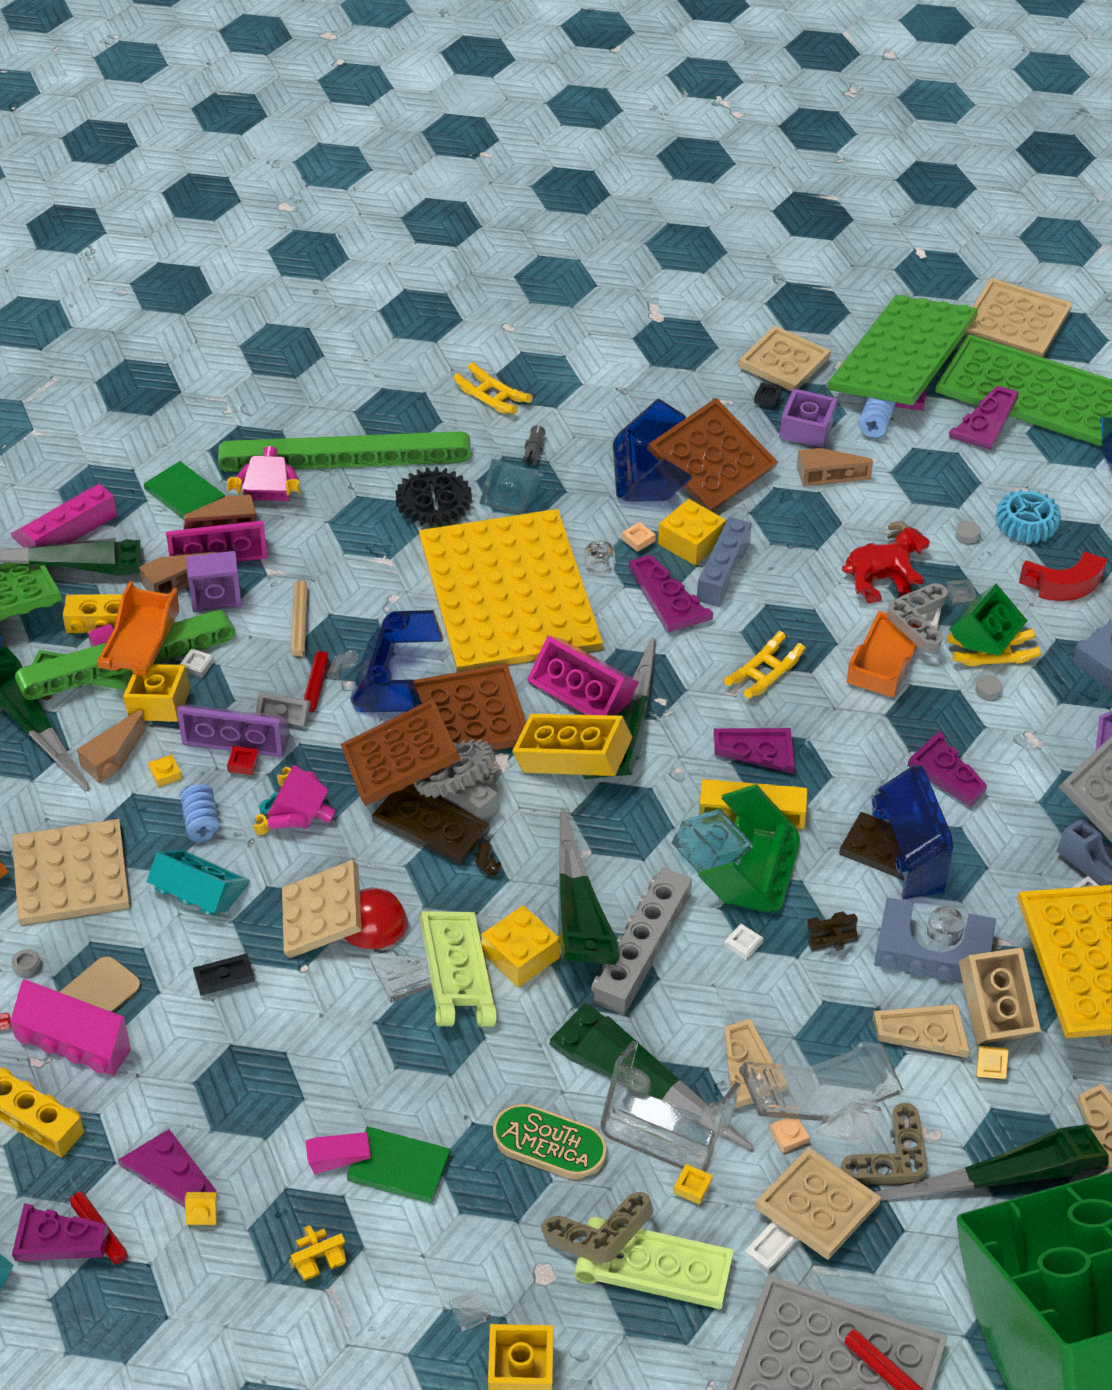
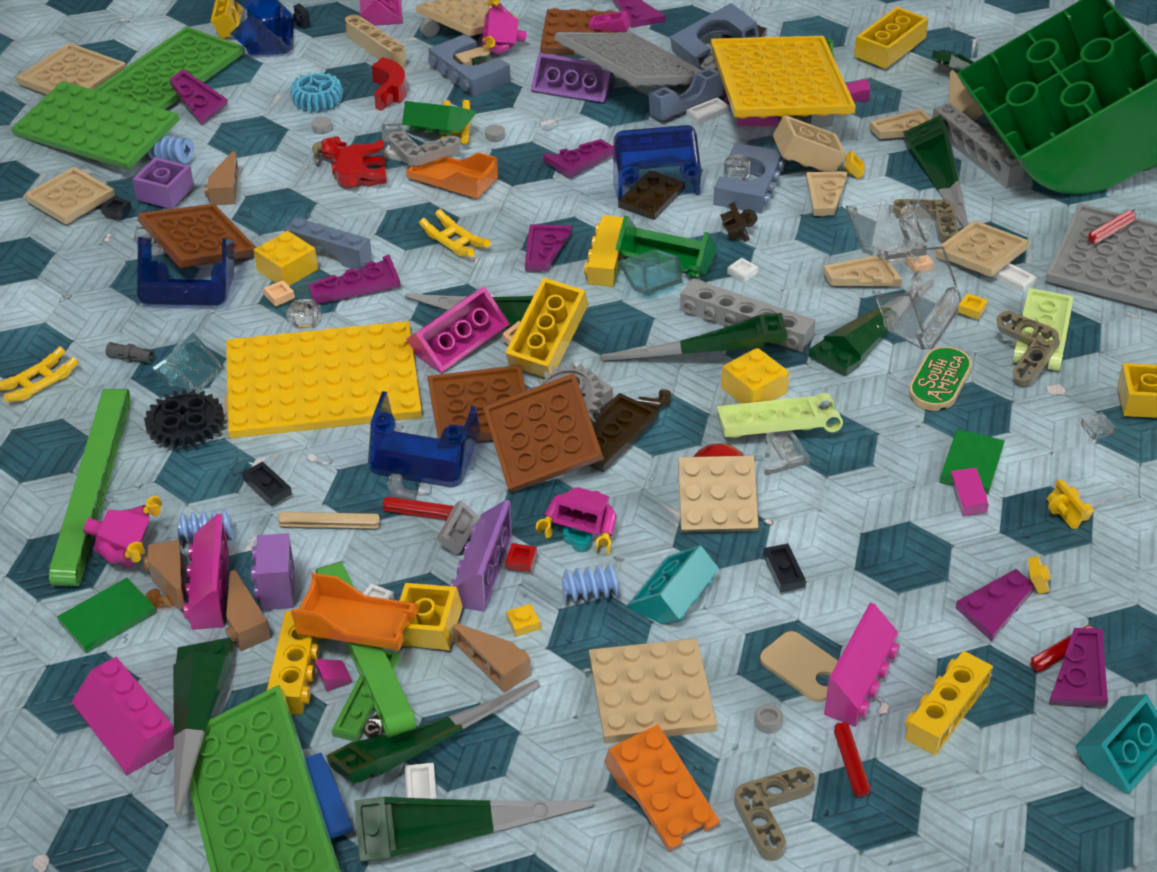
camera: 85 degrees left, 5 degrees down
none -> light blue piece [177,509,233,545]
none -> black plate [242,461,292,506]

